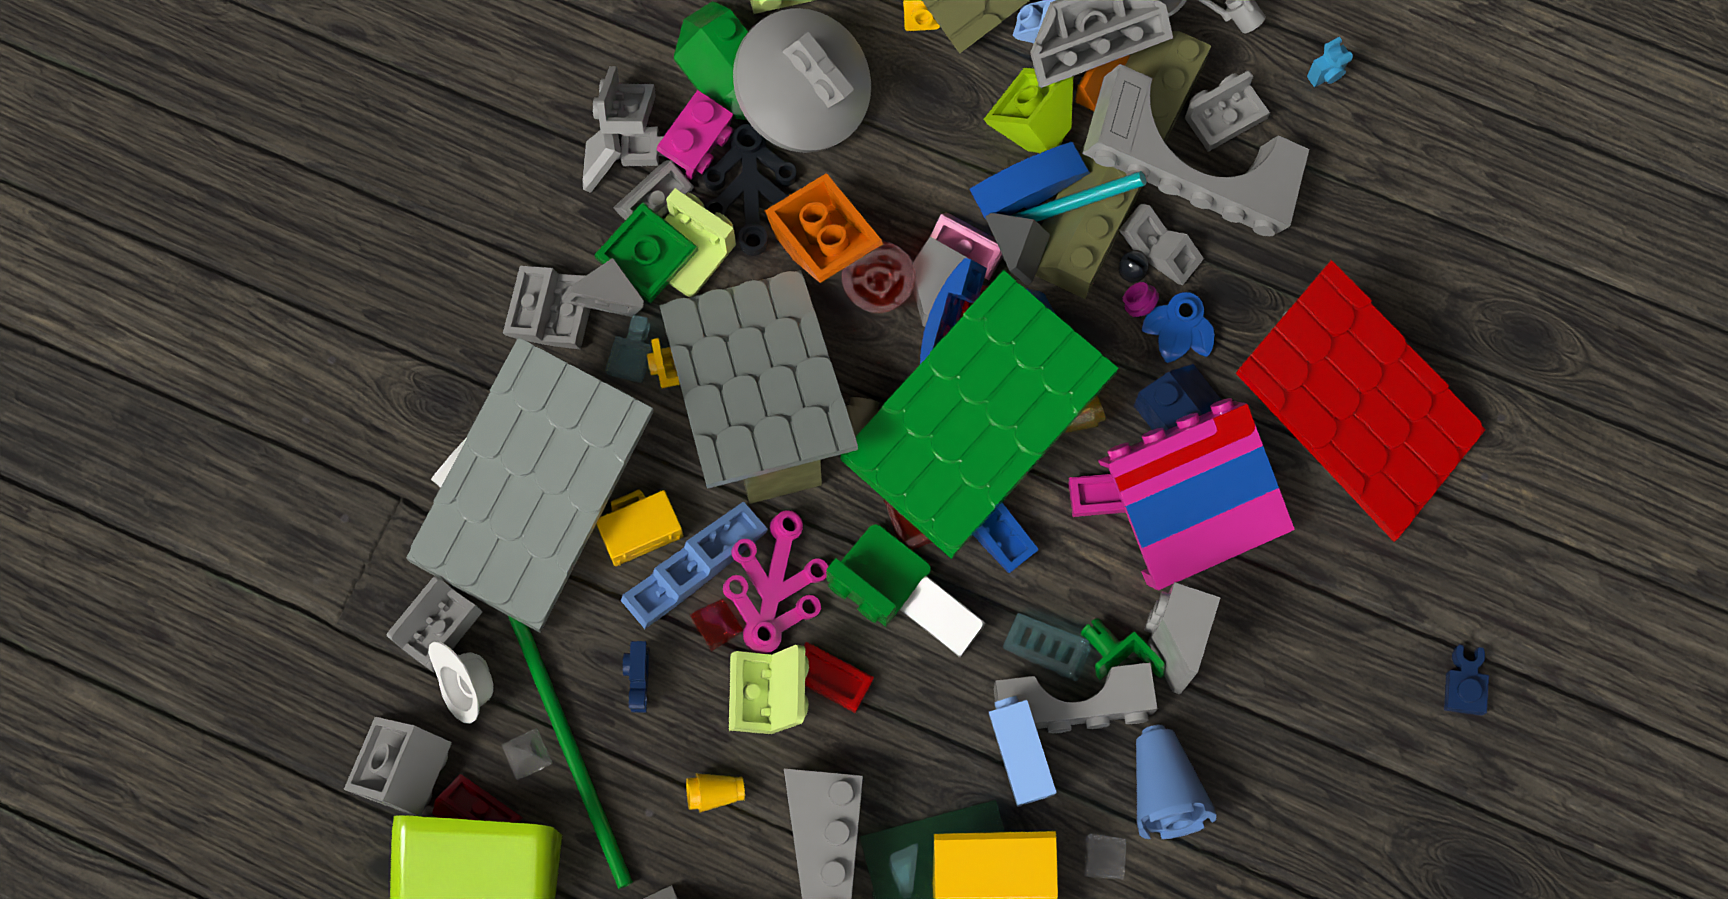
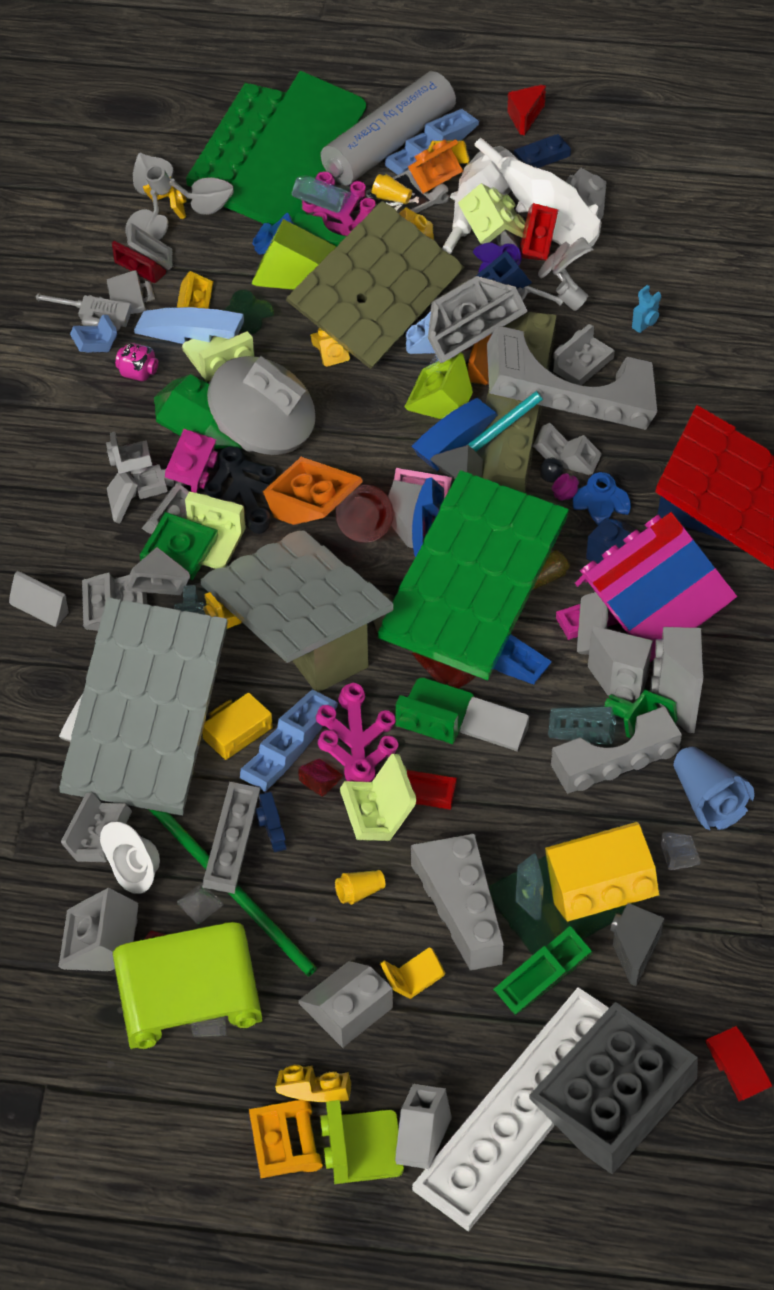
camera: 15 degrees left, 20 degrees down
light blue slope [989,696,1057,807] -> none
none -> light grey slope [9,571,69,627]
none -> light grey plate [203,782,260,894]
none -> light grey slope [577,592,608,655]
none -> light grey slope [588,626,653,703]

